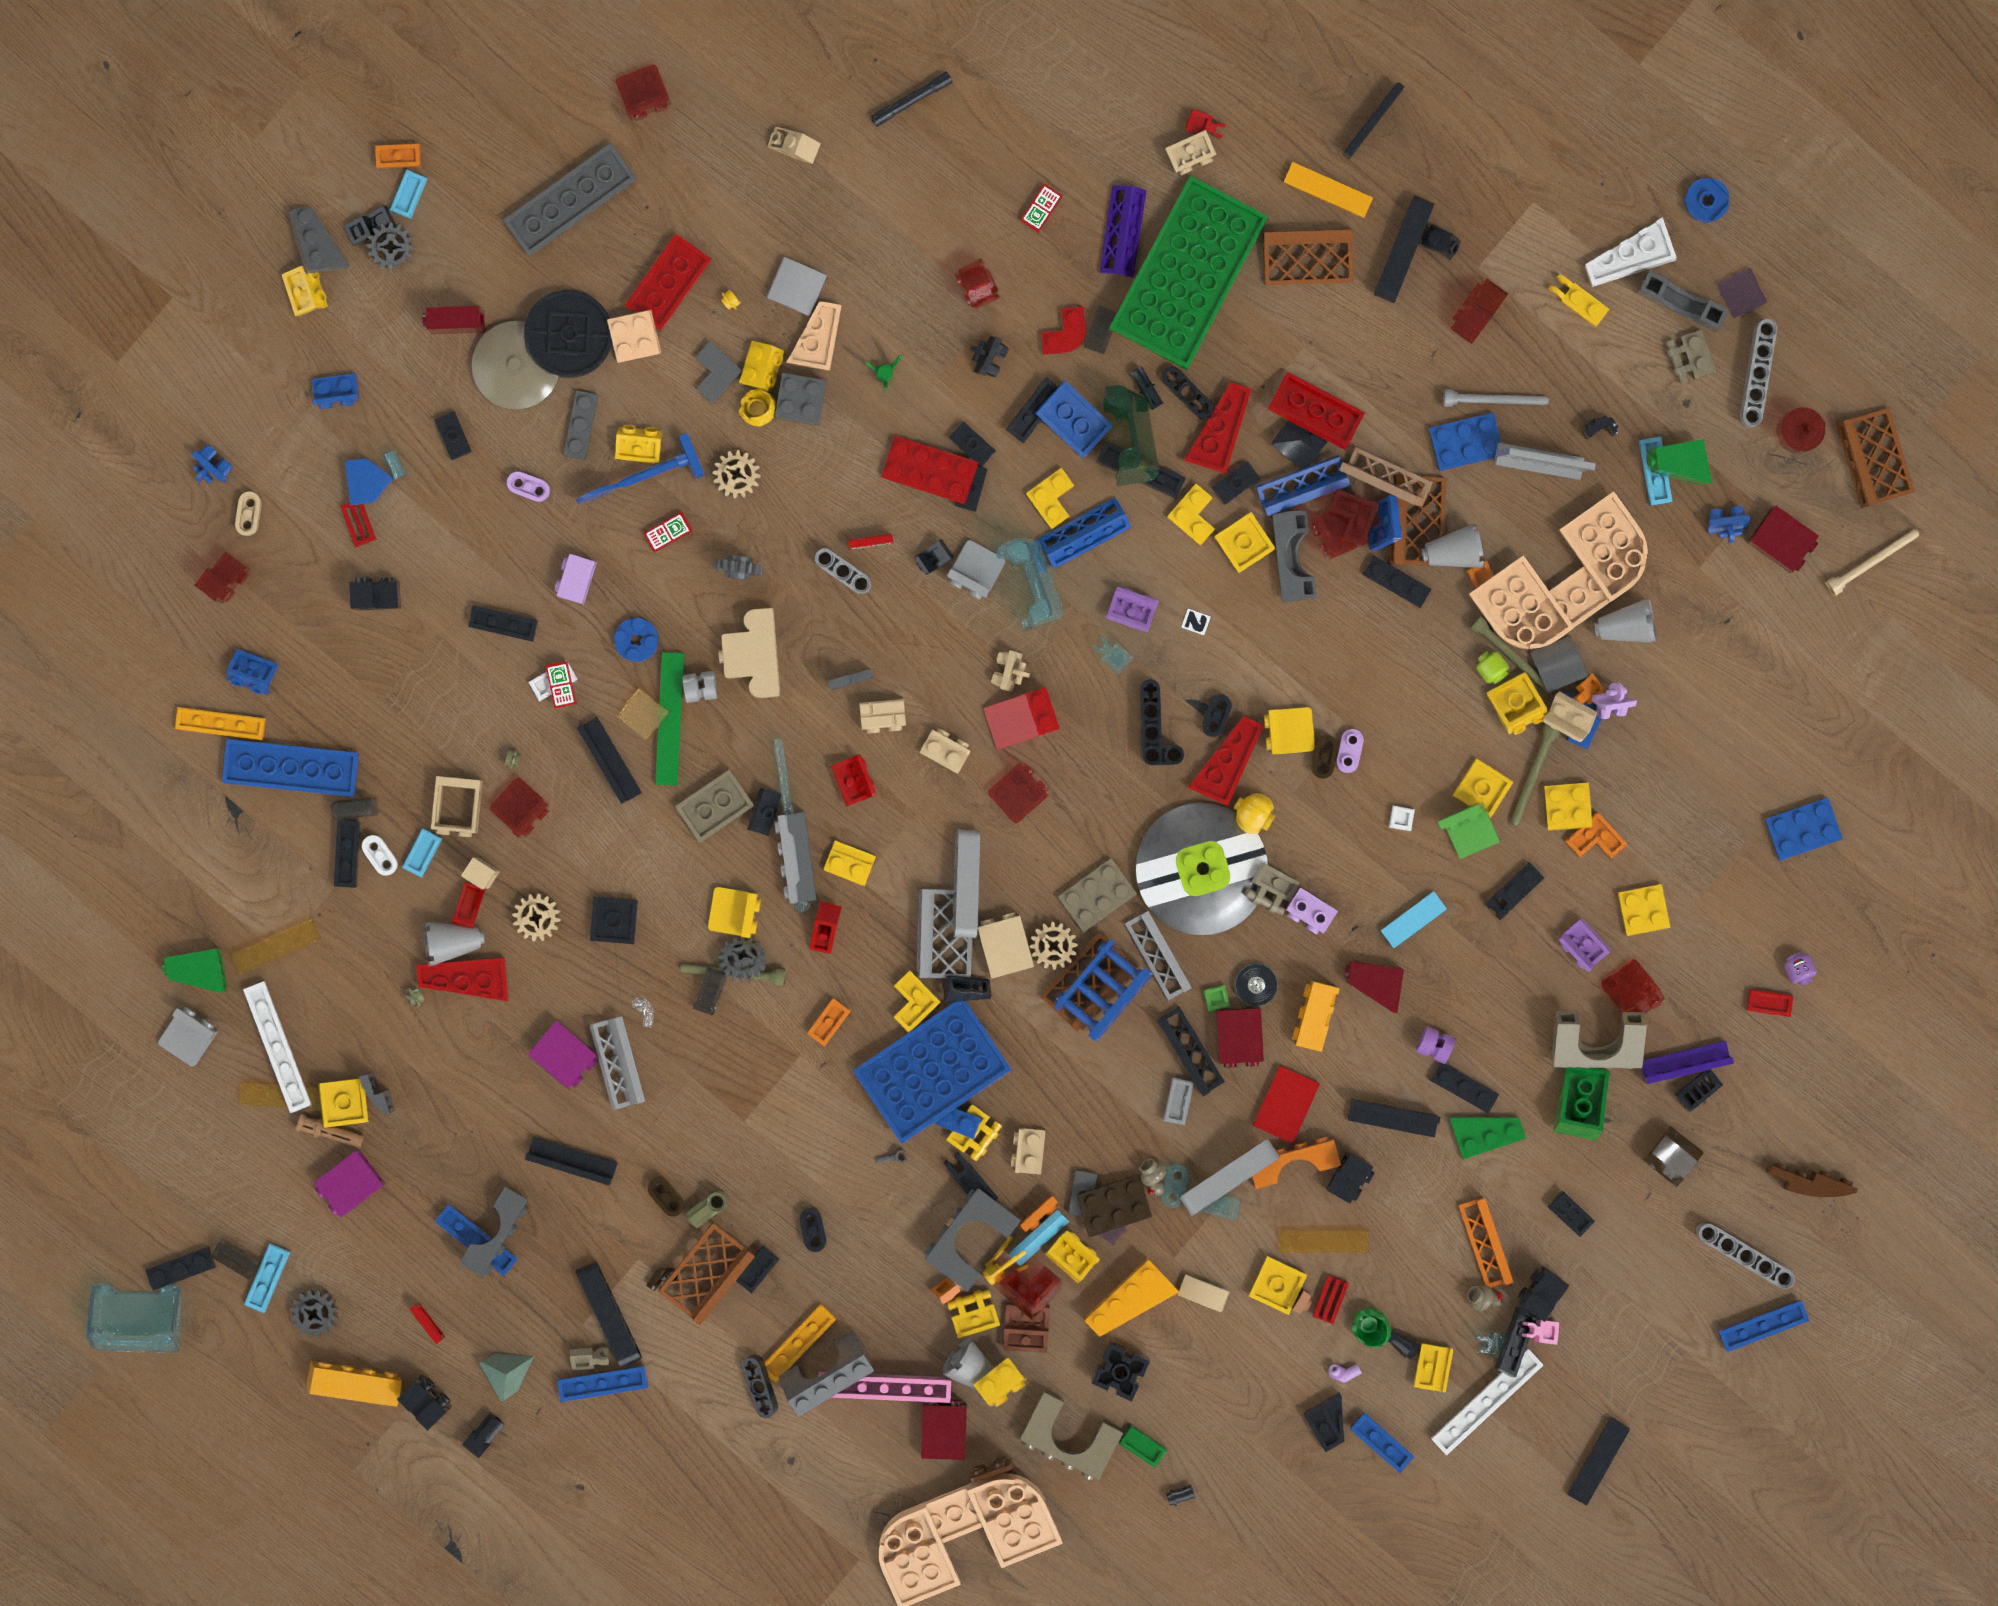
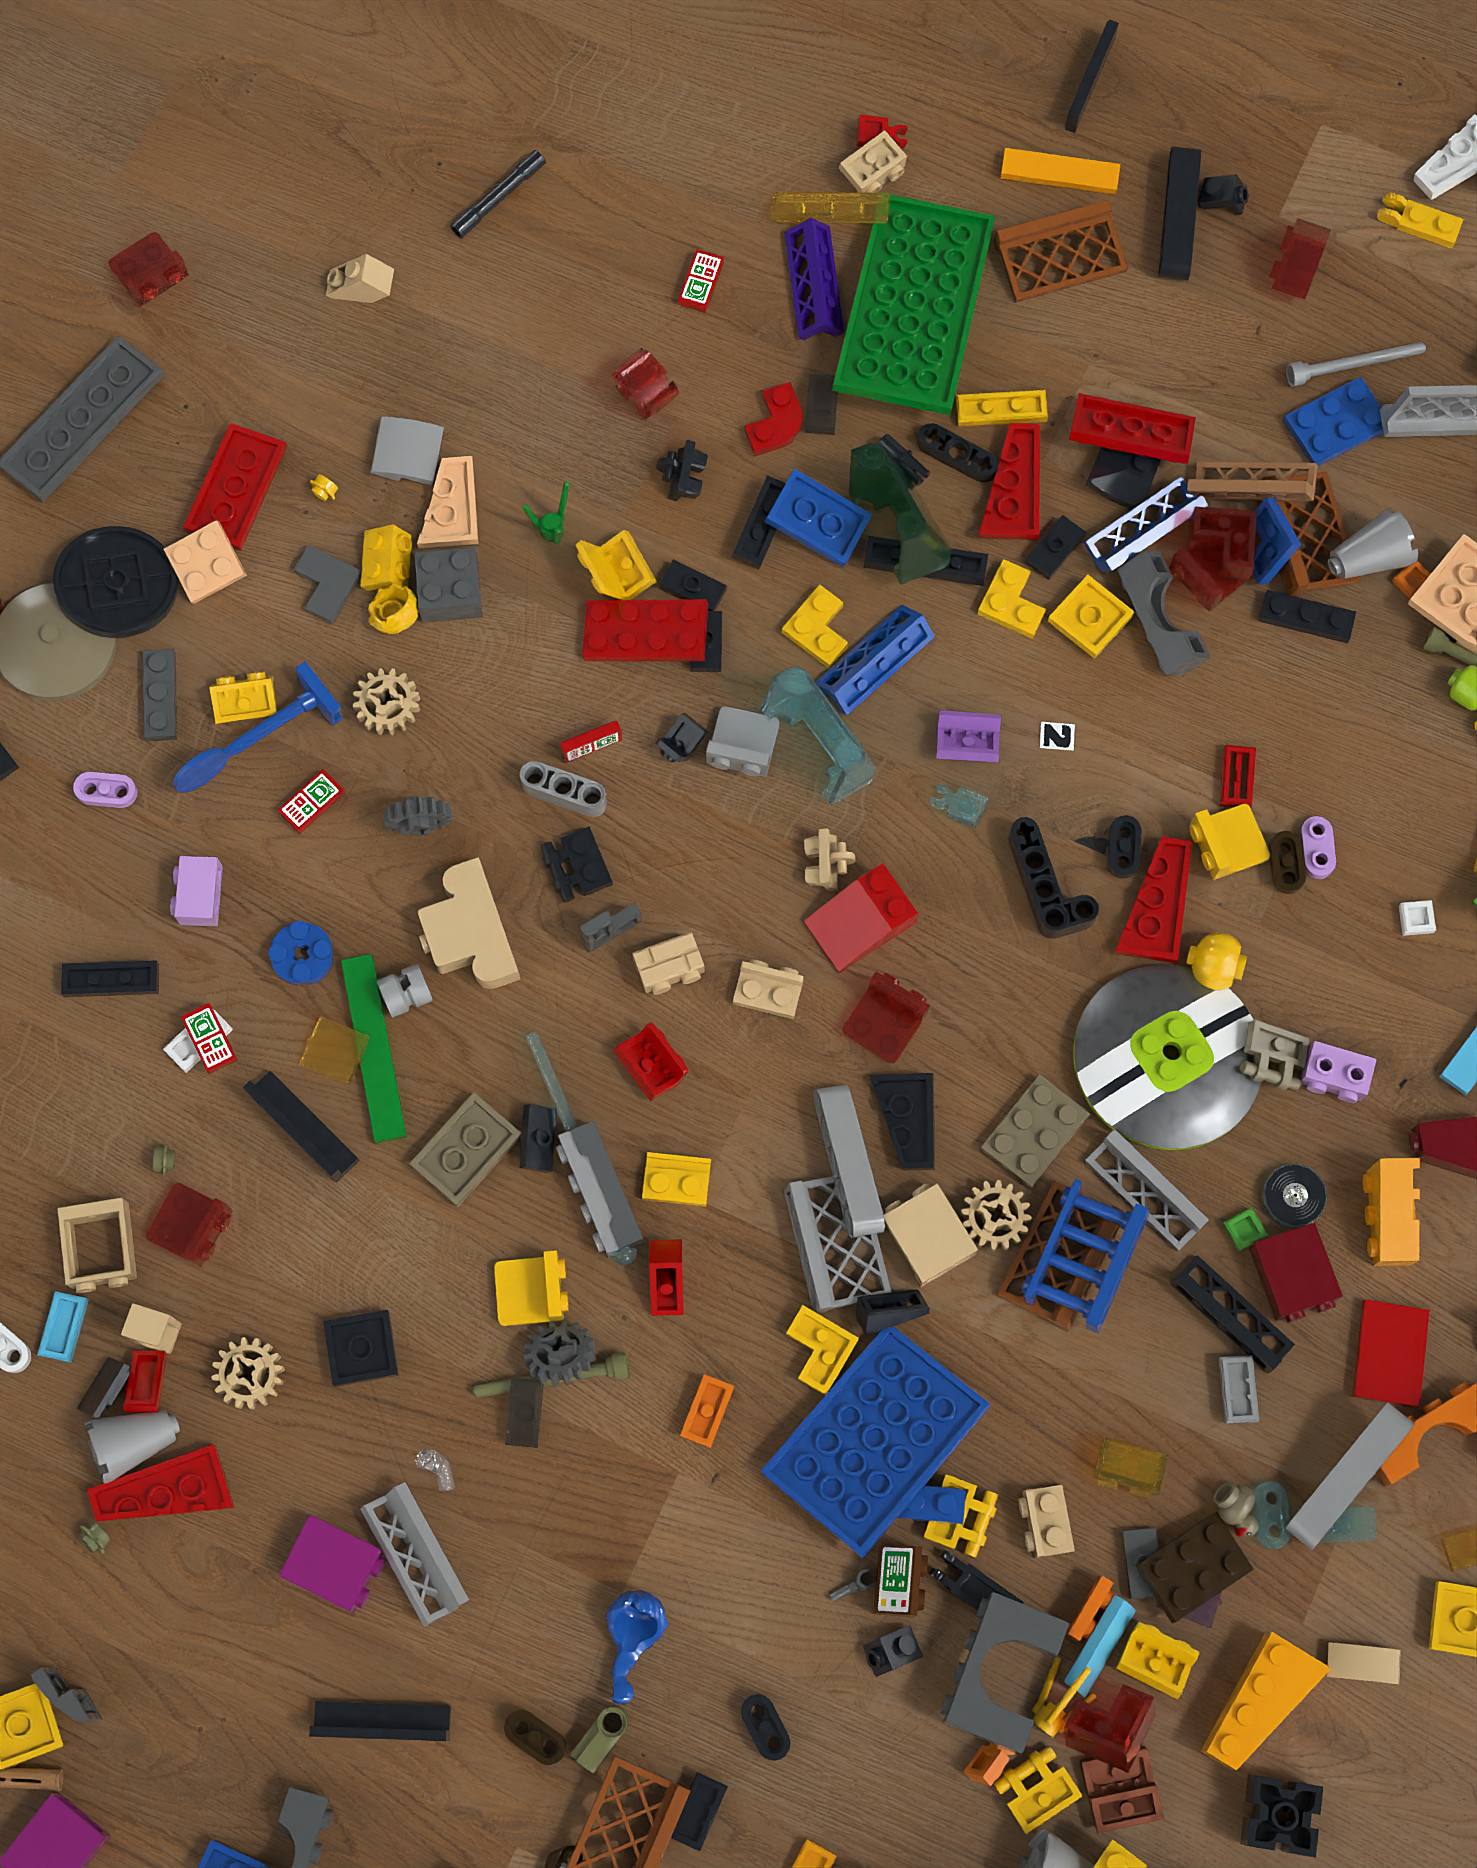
camera: 15 degrees left, 15 degrees down
none -> black piece [77,1357,132,1419]
none -> black plate [540,826,613,902]
none -> yellow bracket [575,530,657,600]
none -> blue hair [606,1590,669,1704]
none -> clear yellow tile [770,192,890,223]
none -> black bracket [863,1625,923,1677]
none -> black wing [869,1073,935,1171]
none -> slope [873,1545,928,1618]
none -> yellow tile [956,390,1048,427]
none -> clear yellow brick [1091,1437,1168,1499]
none -> red tile [1220,745,1256,808]

